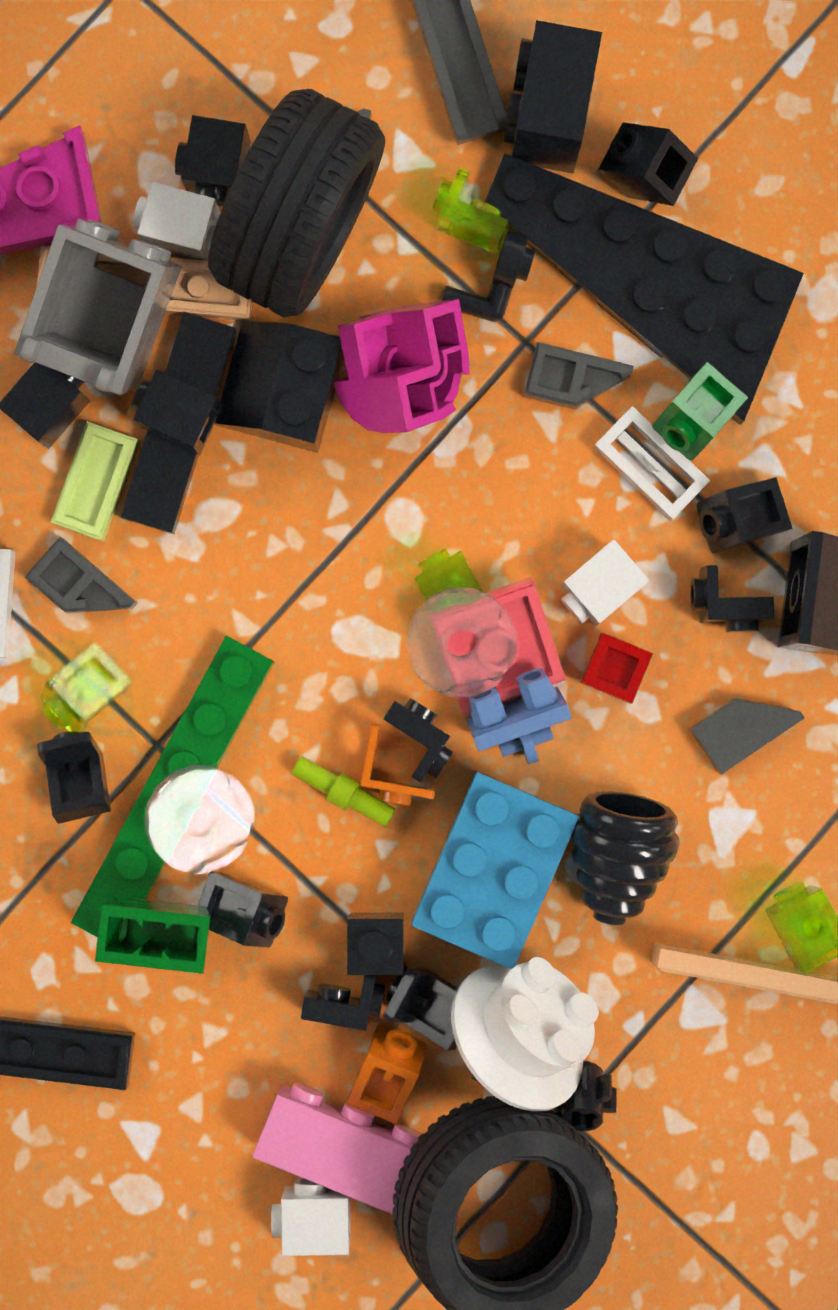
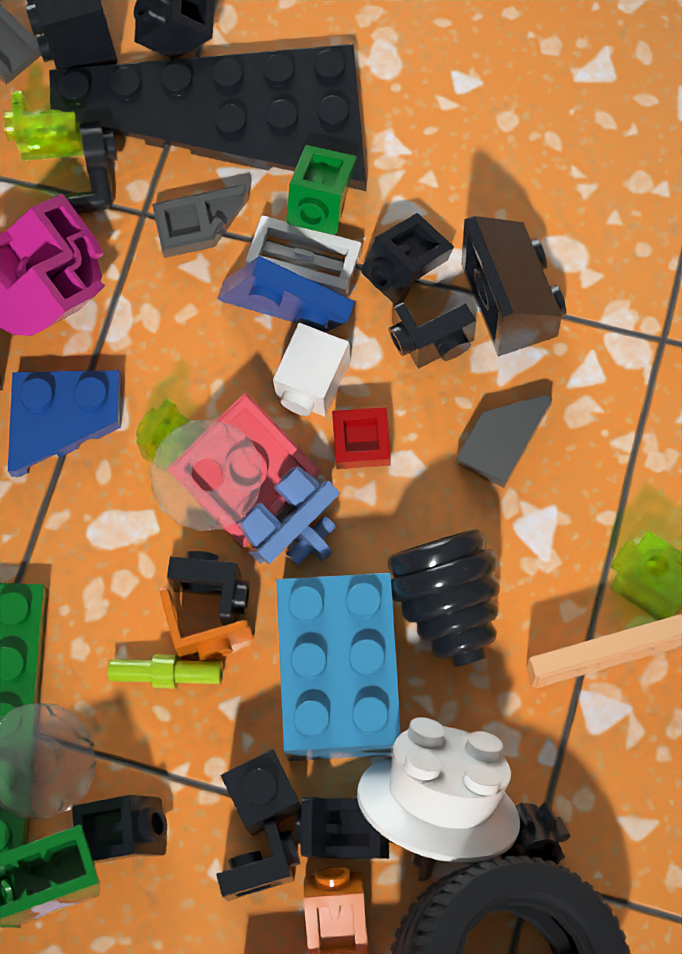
camera: 25 degrees left, 15 degrees down
none -> blue wing [8,370,122,477]
none -> blue wing [217,256,355,332]

